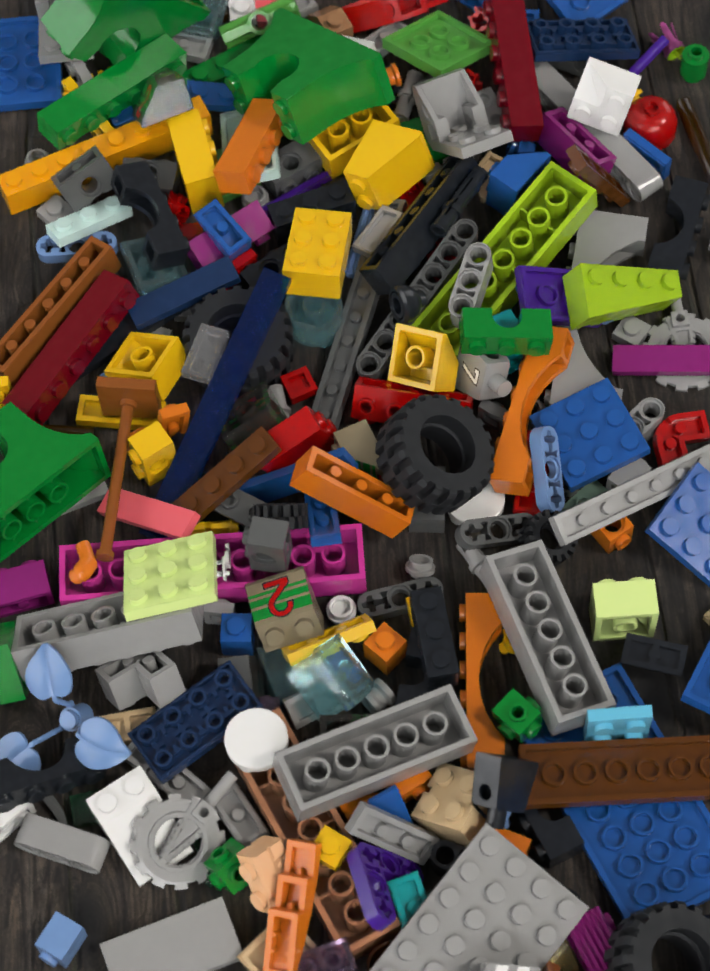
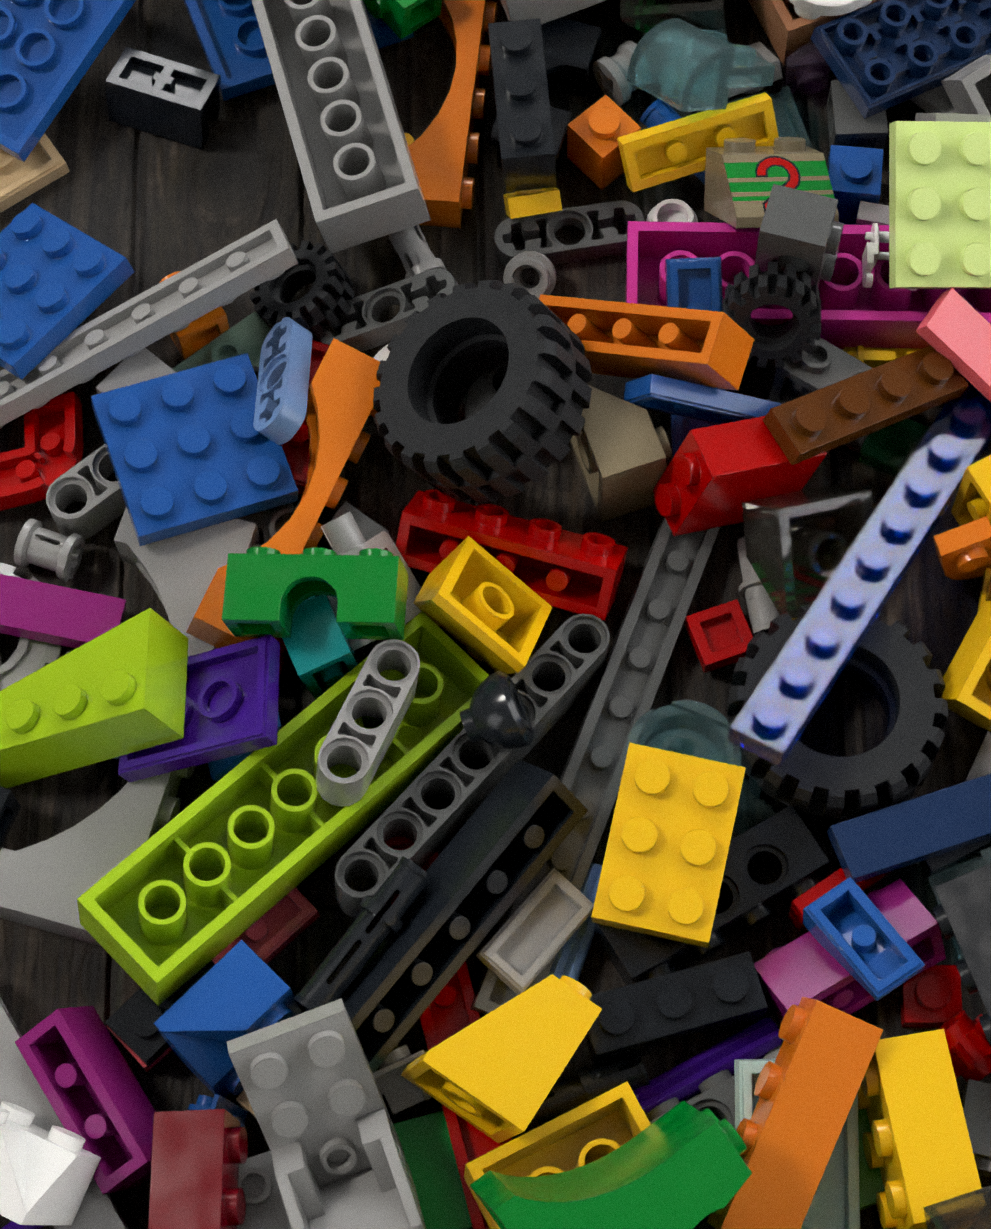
camera: 175 degrees left, 5 degrees up
clear tile [181,323,230,384] -> none
reddish brown plate [565,144,630,207] -> none
yellowish green slope [589,577,659,641] -> none
none -> light grey bush [14,518,85,581]

